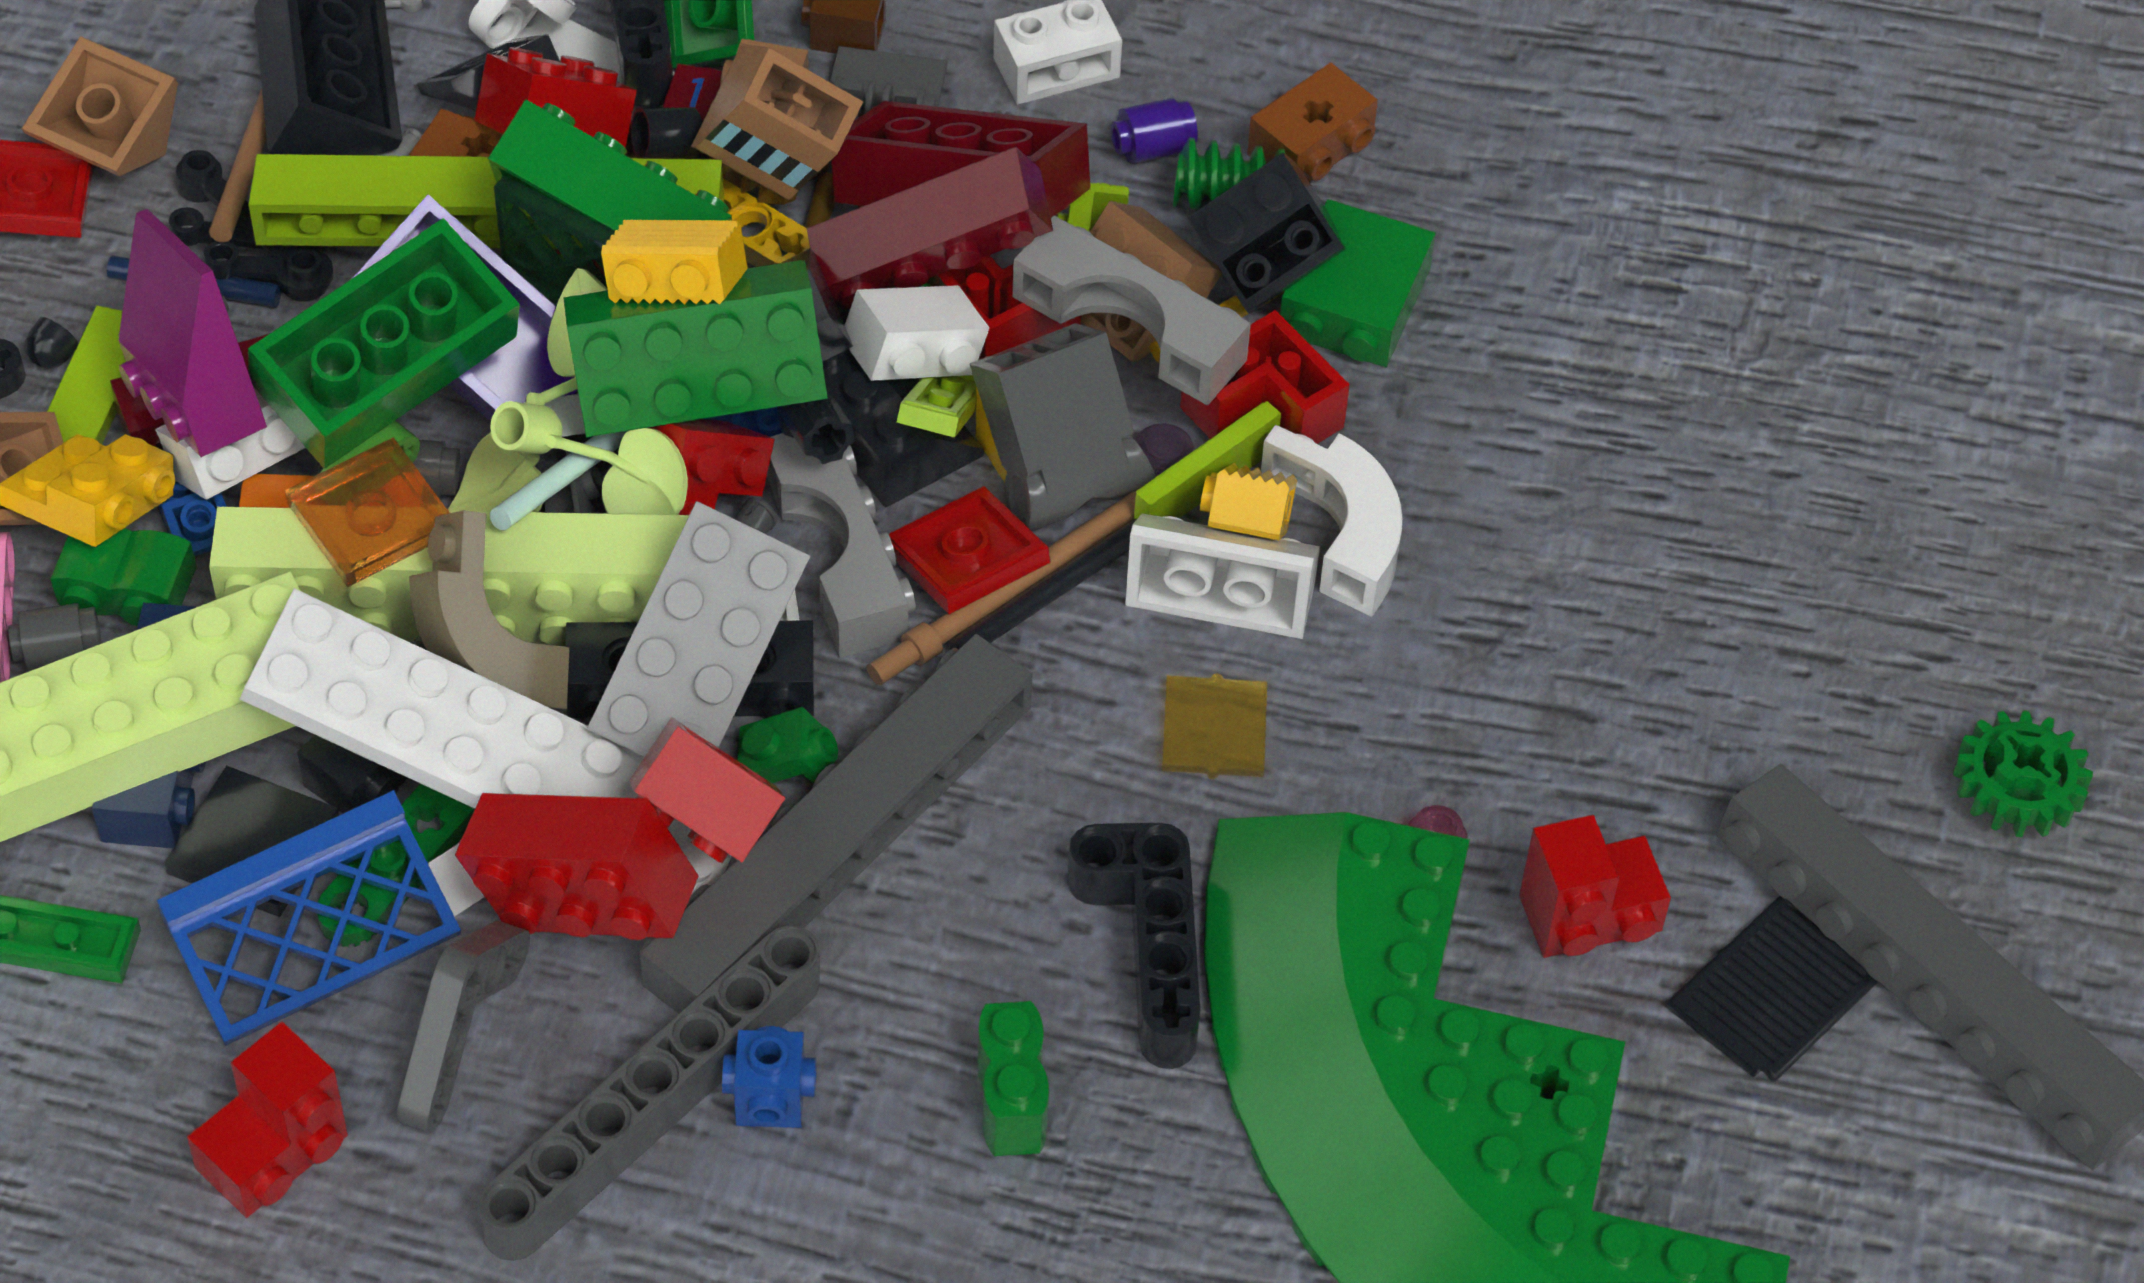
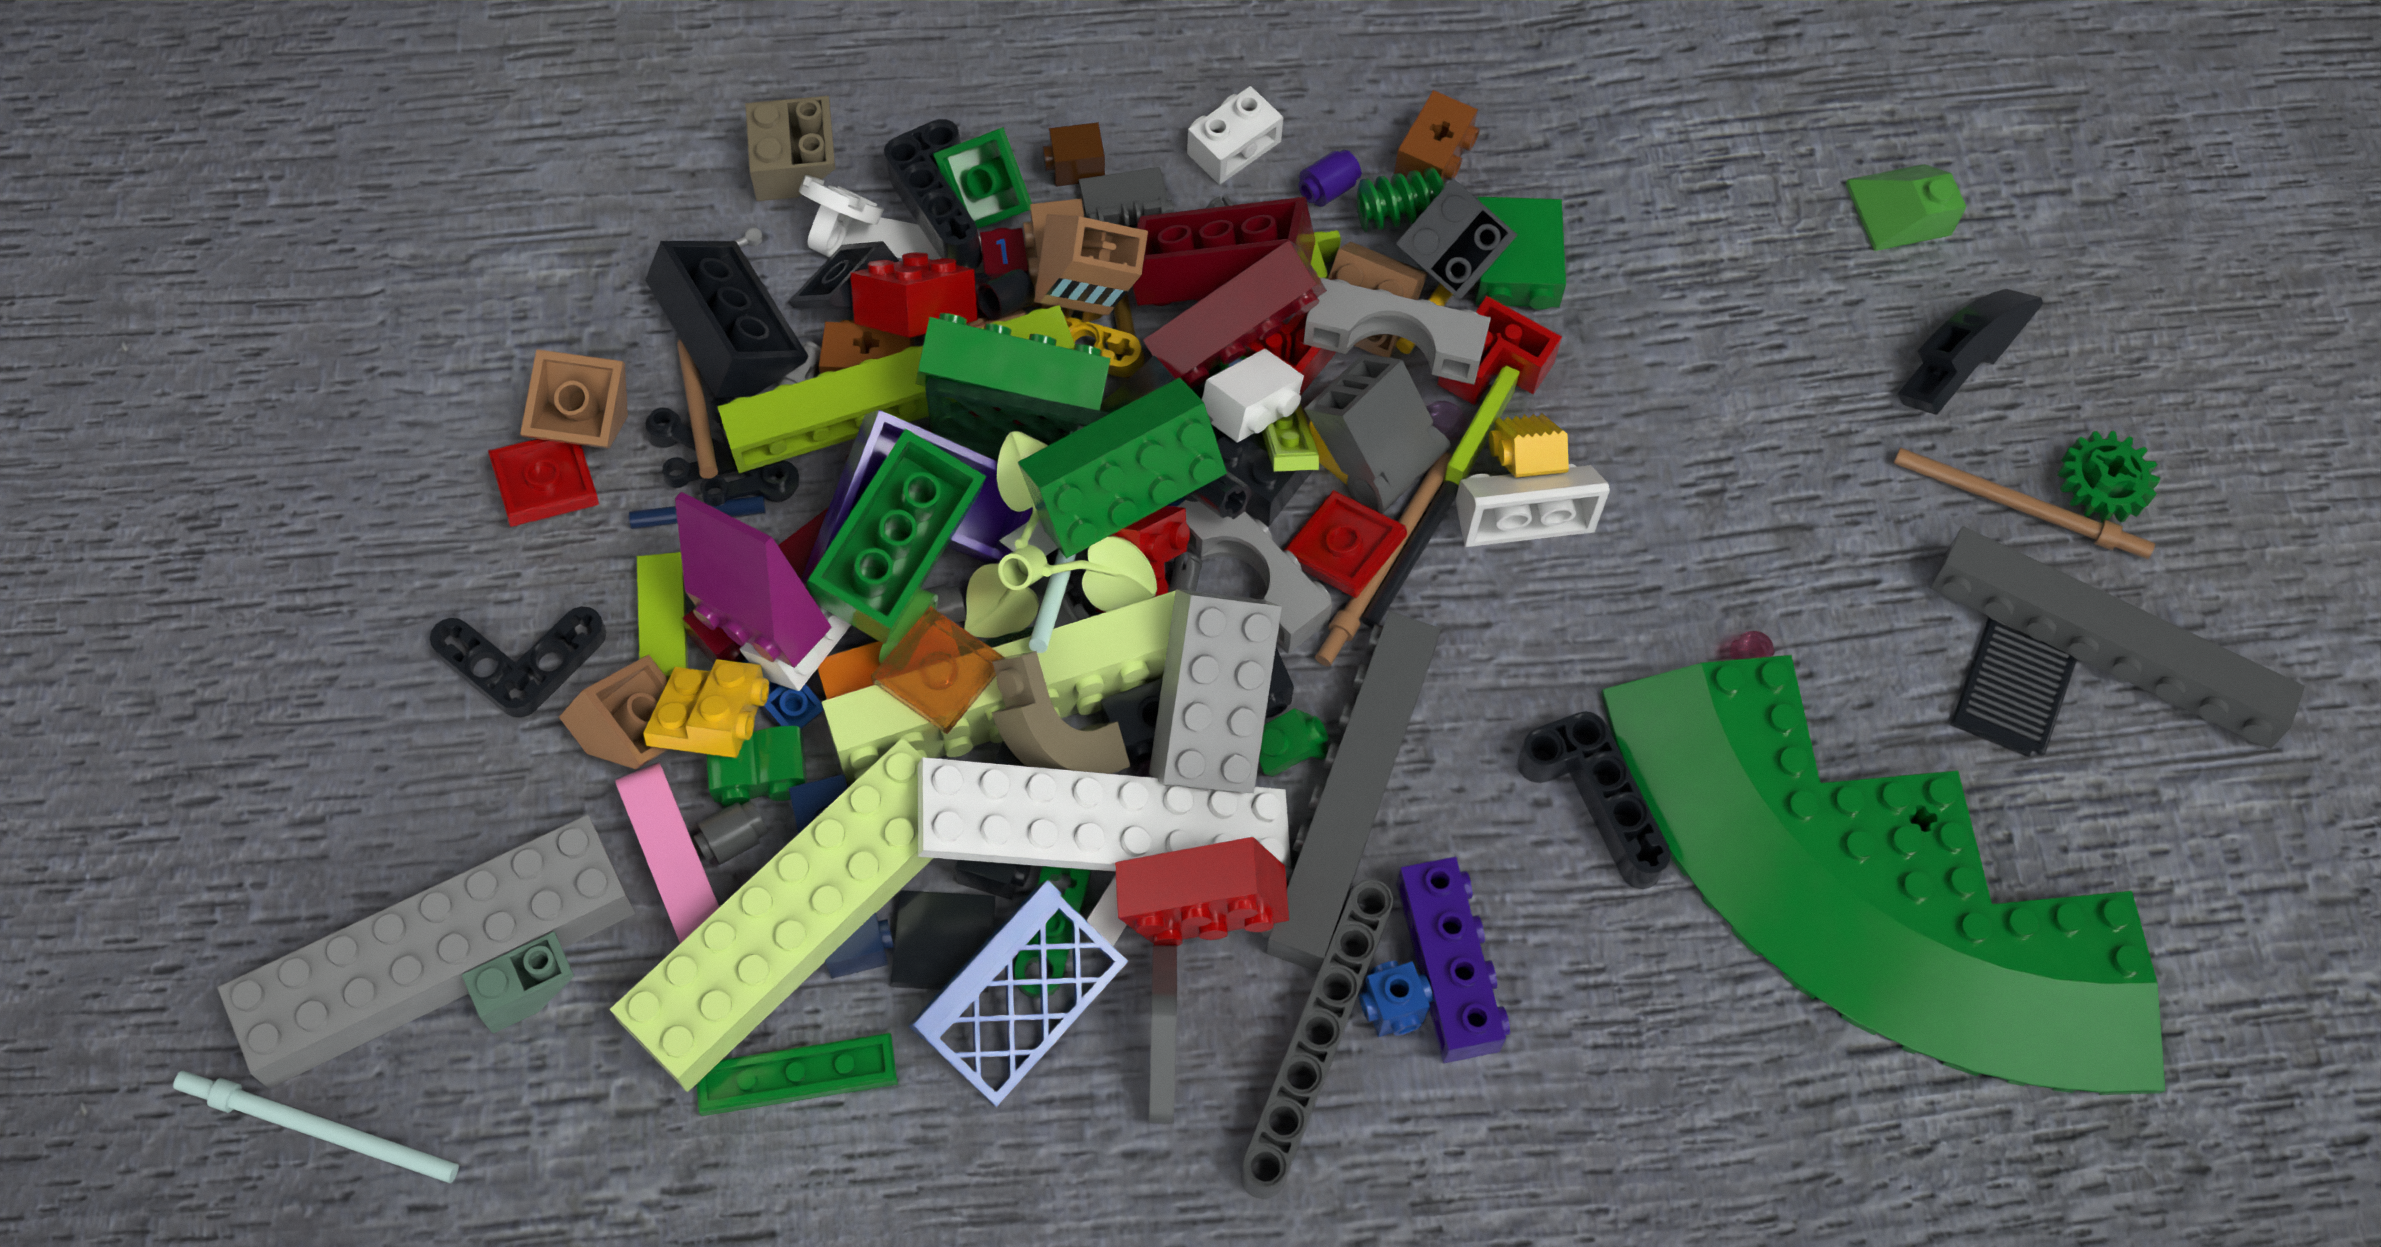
camera: 20 degrees left, 10 degrees up
black hinge [25,317,78,368] -> none
red brick [187,1021,348,1218] -> none
yellow brick [601,220,748,305] -> none
brick [629,717,786,863] -> none
green brick [977,1001,1049,1156] -> none
clear yellow piece [1162,674,1267,779] -> none
white arch [1261,425,1402,617] -> none
red brick [1519,814,1671,958] -> none
none -> dark purple brick [1396,856,1510,1064]
none -> bright green slope [1846,164,1967,251]
none -> medium nougat bar [1893,447,2155,559]
none -> black slope [1897,289,2044,415]

